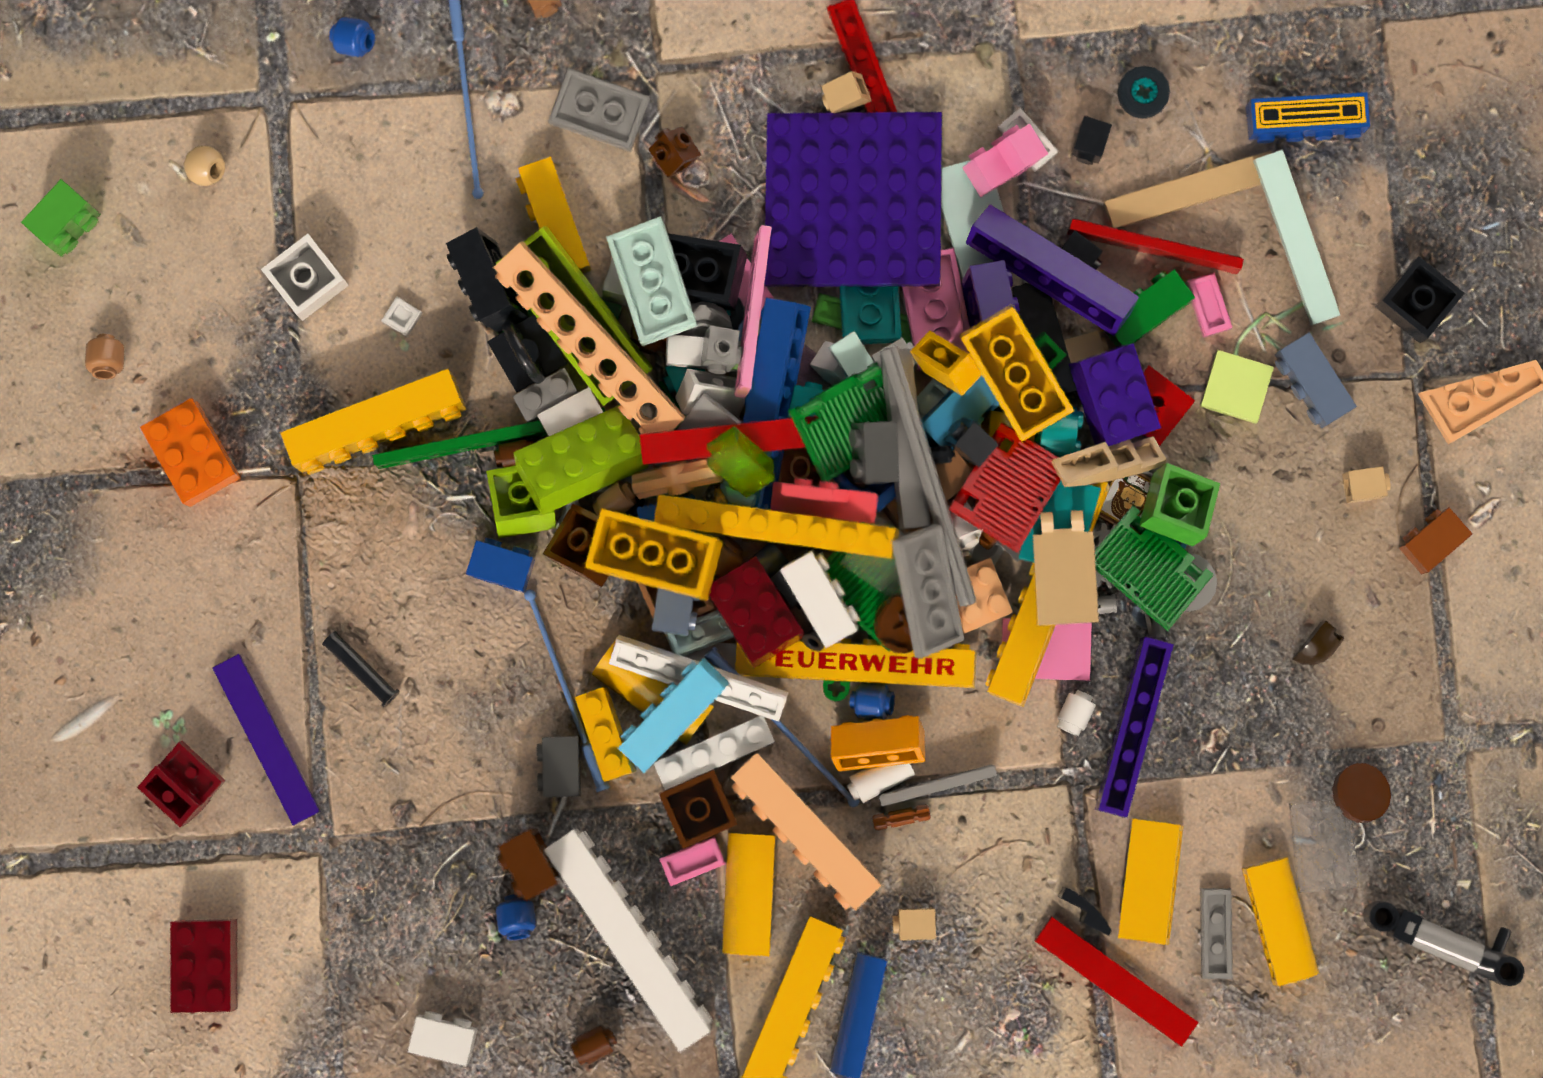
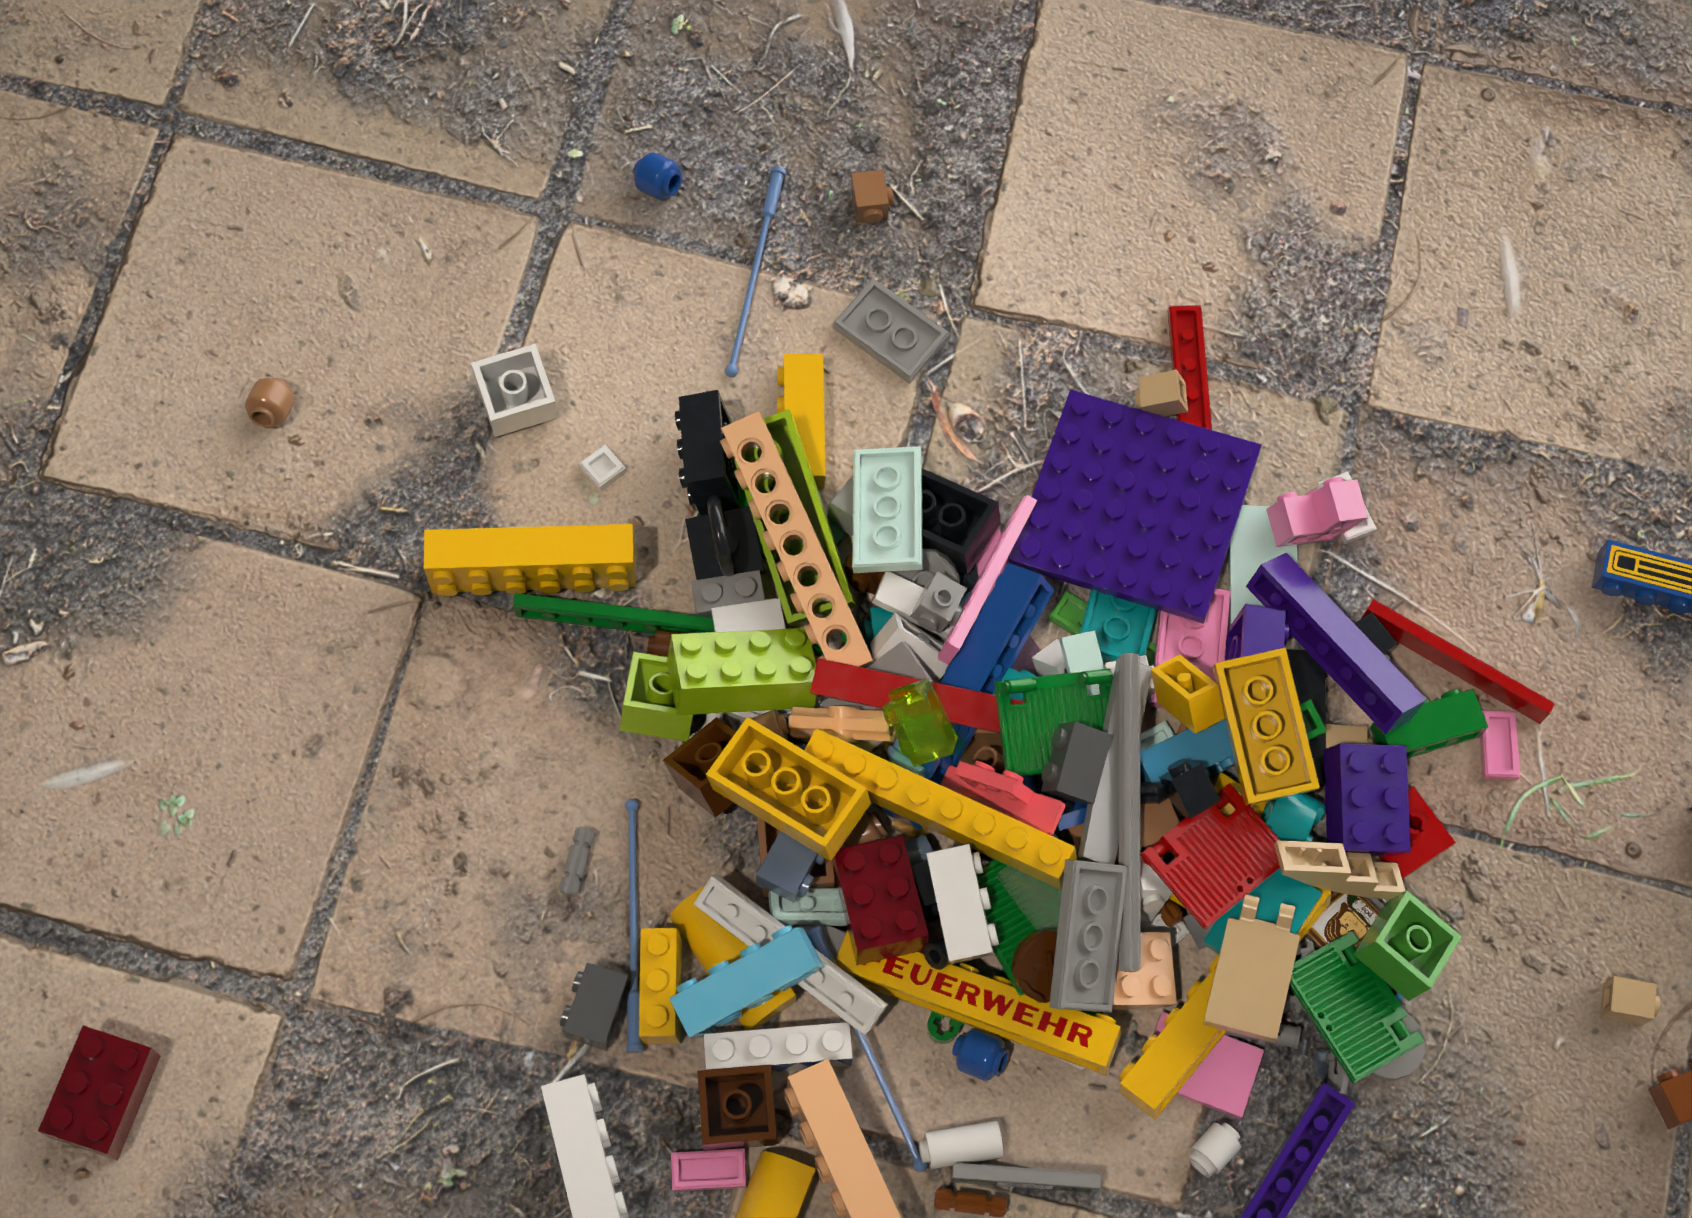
camera: 15 degrees right, 15 degrees down
bright green brick [21,179,101,257] -> none
dark red brick [137,741,226,828] -> none
orange brick [140,398,241,507] -> none
tan piece [183,146,225,186] -> none
dark purple tile [212,654,321,826] -> none
black pin [322,631,400,708] -> none
blue brick [466,537,535,593] -> none
reddish brown brick [496,828,564,901] -> none
blue head [496,894,536,940] -> none
reddish brown brick [648,127,702,177] -> none
light orange brick [831,715,925,771] -> none
black brick [1071,116,1112,165] -> none
tan tile [1104,150,1272,229] -> none
black bush [1117,66,1170,119] -> none
yellowish green tile [1200,350,1274,424] -> none
light aqua tile [1253,150,1340,326] -> none
sand blue brick [1275,332,1357,429] -> none
dark brown brick [1292,620,1344,665] -> none
none -> light grey axle [559,827,594,897]

